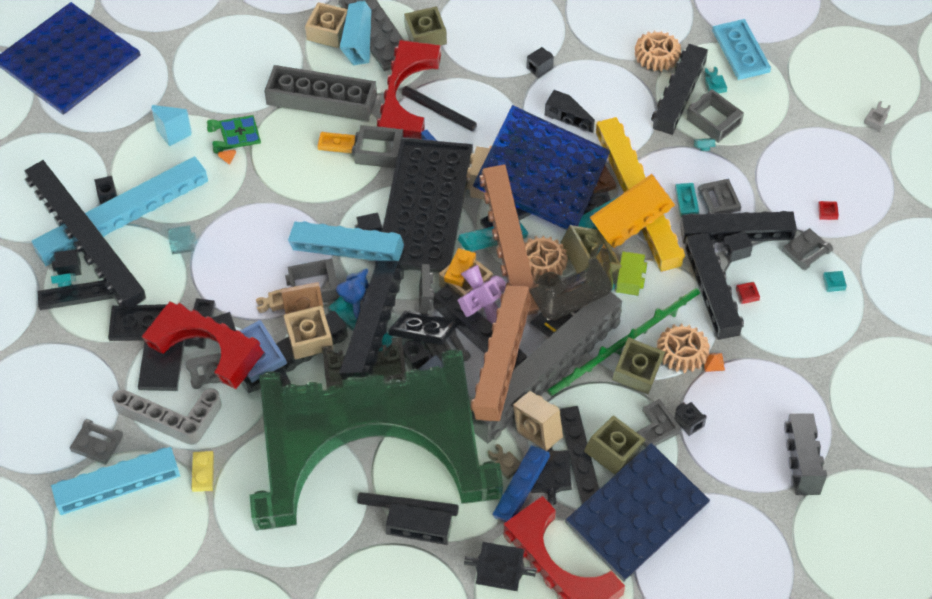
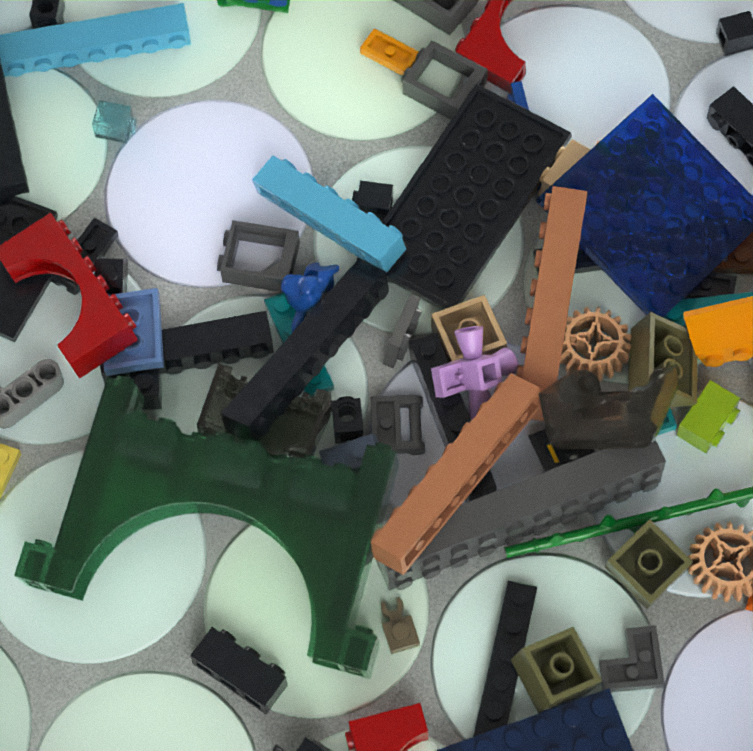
camera: 25 degrees right, 10 degrees up
dark grey plate [185,353,221,389] -> none
orange slope [218,149,236,165] -> none
tan plate [255,287,286,313] -> none
medium nougat plate [281,282,325,315] -> none
tan brick [284,306,333,360] -> none
black axle [357,492,459,517] -> none
black tile [388,310,458,345] -> none
black axle [402,86,477,131] -> none
light orange plate [444,248,476,287] -> none
teal plate [457,221,529,252] -> none
blue plate [492,445,550,522] -> none
tan brick [513,391,563,451] -> none
black plate [531,447,572,505] -> none
black brick [674,402,707,436] -> none

